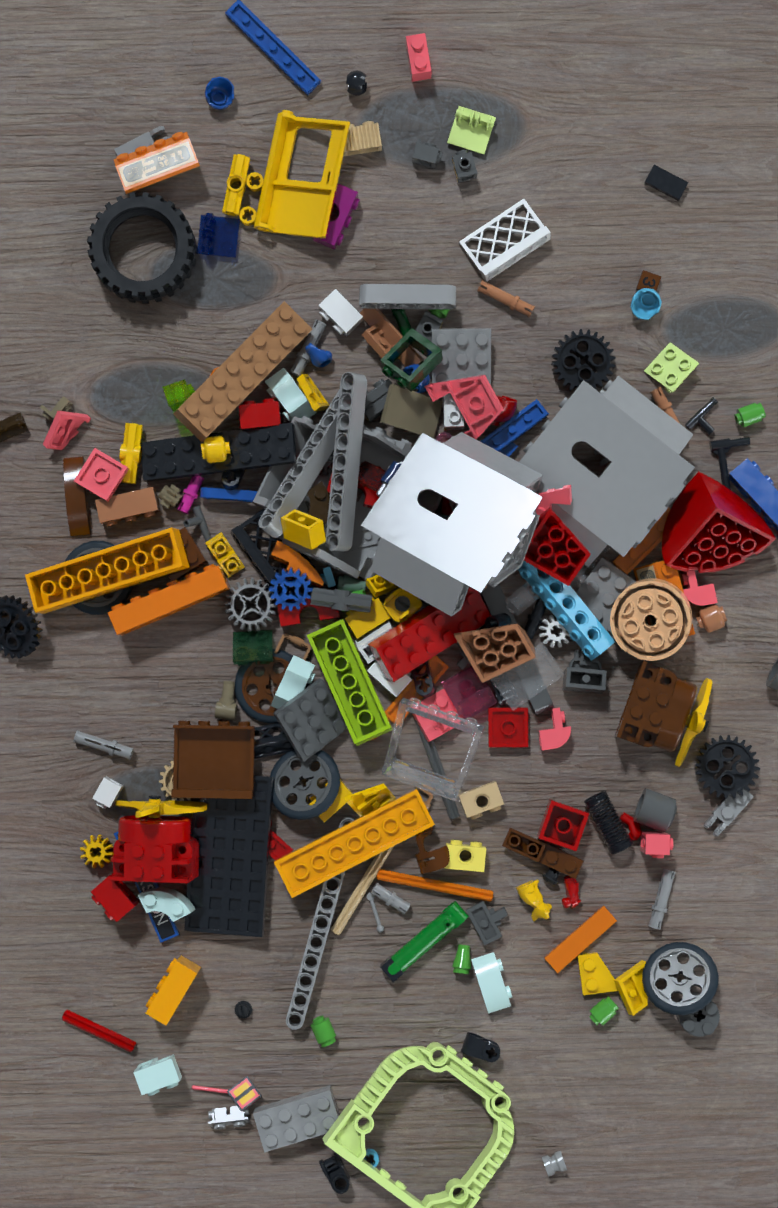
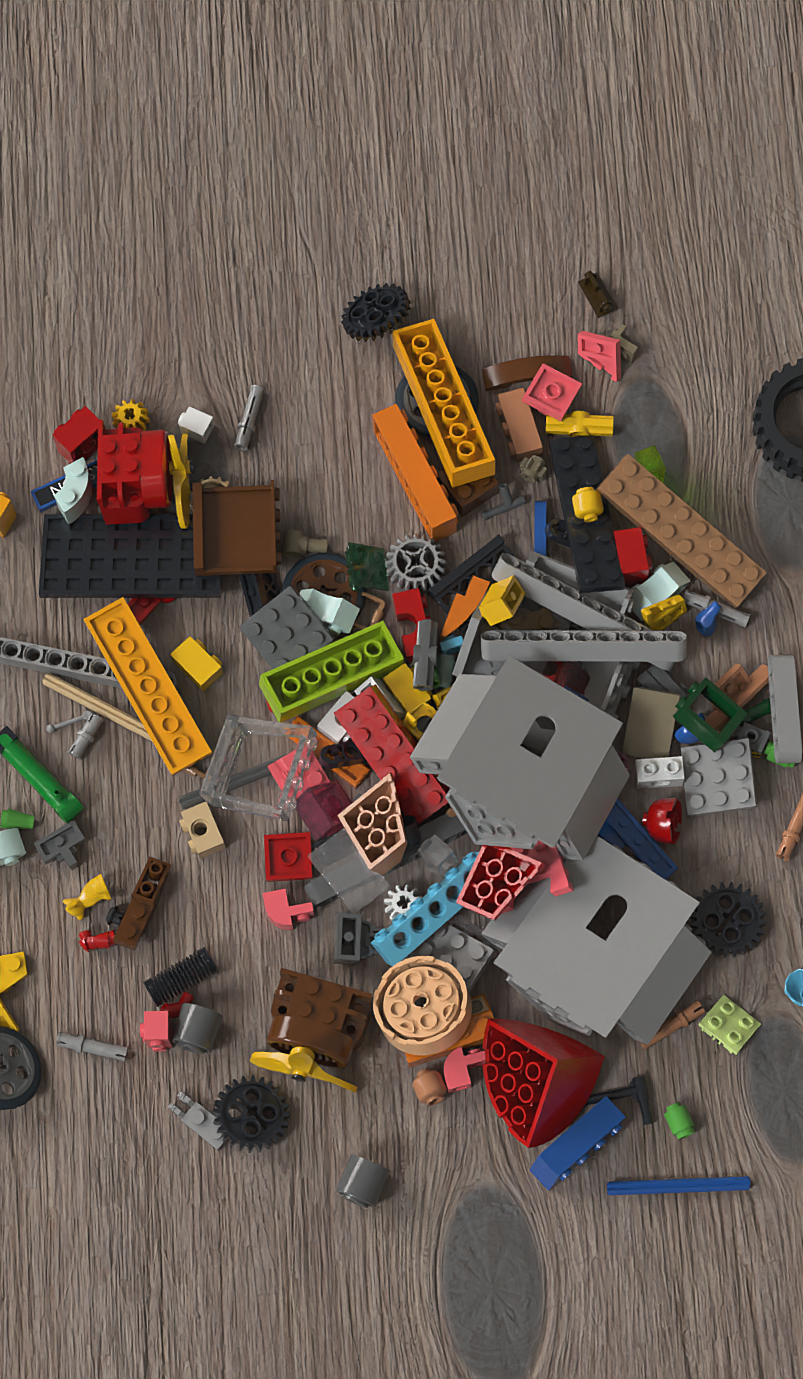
camera: 90 degrees right, 15 degrees down
dark pink pin [177,476,204,514] -> none
yellow slope [205,532,245,578] -> none
blue gear [269,567,313,611] -> none
dark grey wedge [270,749,340,820] -> none
white brick [319,289,363,337] -> none
yellow wing [344,783,396,817] -> none
orange axle [377,869,494,902] -> none
reddish brown helmet [415,825,450,874] -> none
coral wing [424,375,504,440] -> none
light yellow brick [445,840,486,872] -> none
black pin [524,599,546,640] -> none
red brick [537,799,589,851] -> none
orange tile [544,905,617,973] -> none
orange tile [612,507,671,575] -> none
black piece [685,397,718,435] -> none

